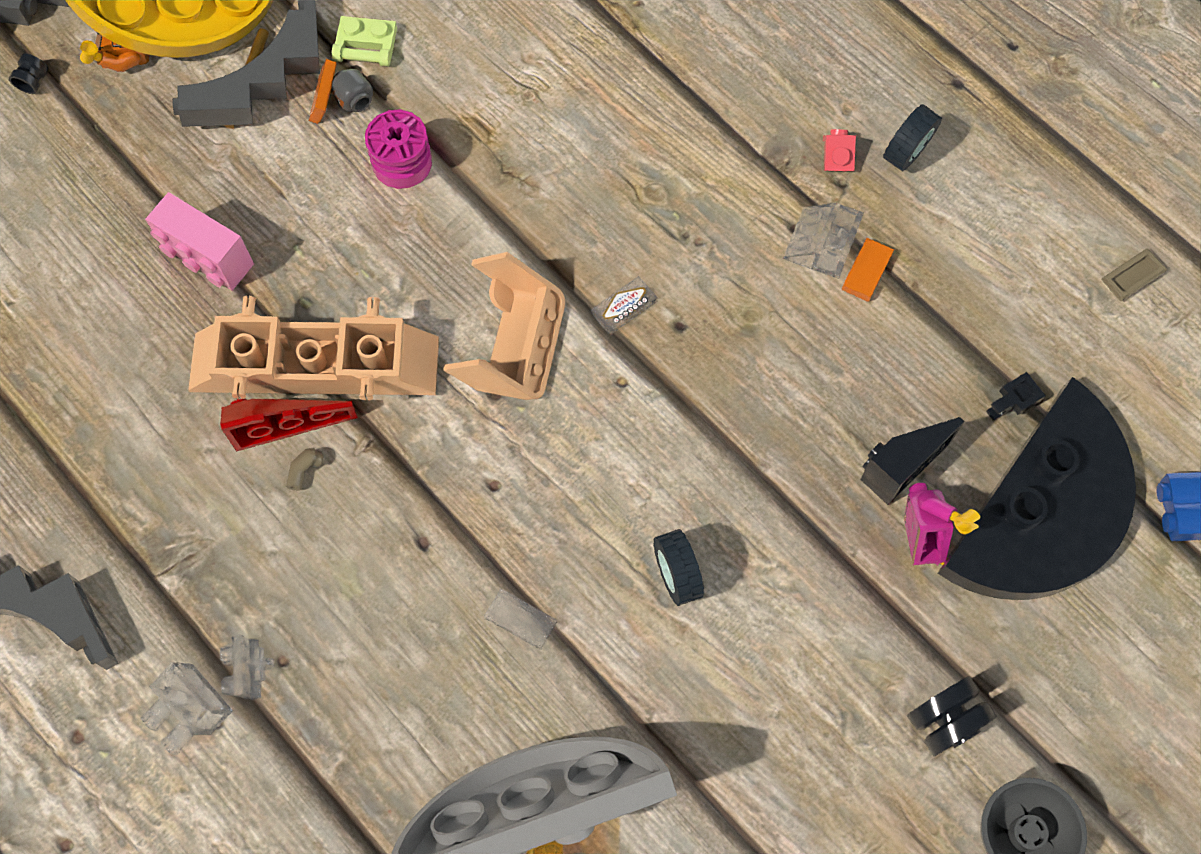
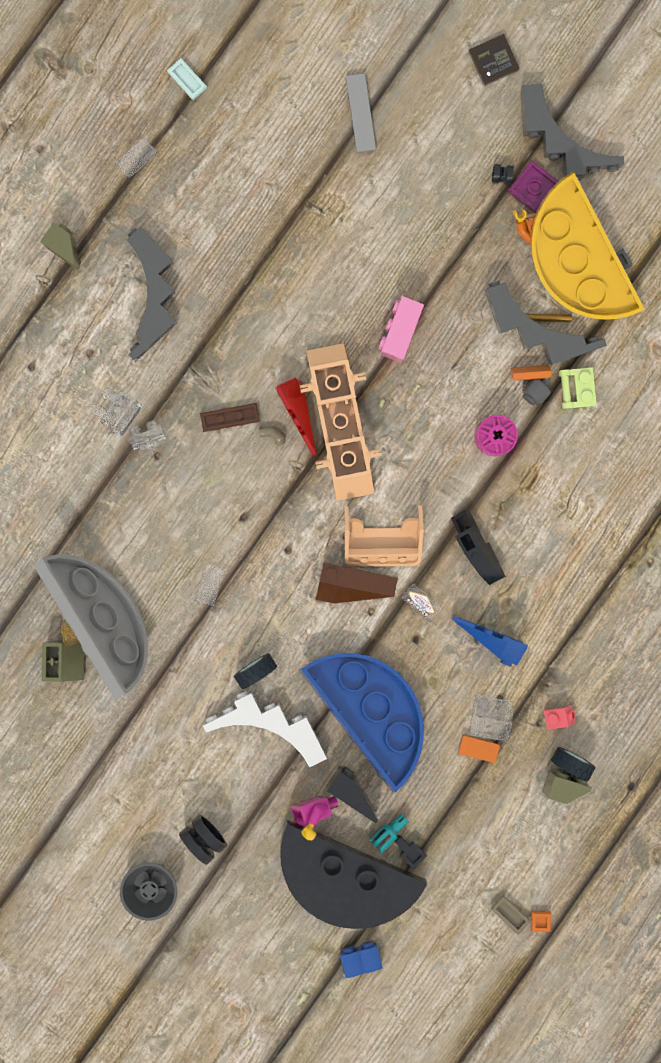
camera: 80 degrees right, 20 degrees up
none -> reddish brown tile [200,403,260,432]
none -> white arch [203,691,327,767]
none -> blue plate [299,653,424,792]
none -> reddish brown wedge [316,562,398,604]
none -> teal arm [369,813,409,854]
none -> black slope [451,509,506,585]
none -> blue wedge [451,615,528,667]
none -> magenta tile [507,160,559,213]
none -> orange tile [531,911,551,932]
none -> olive slope [542,769,592,804]

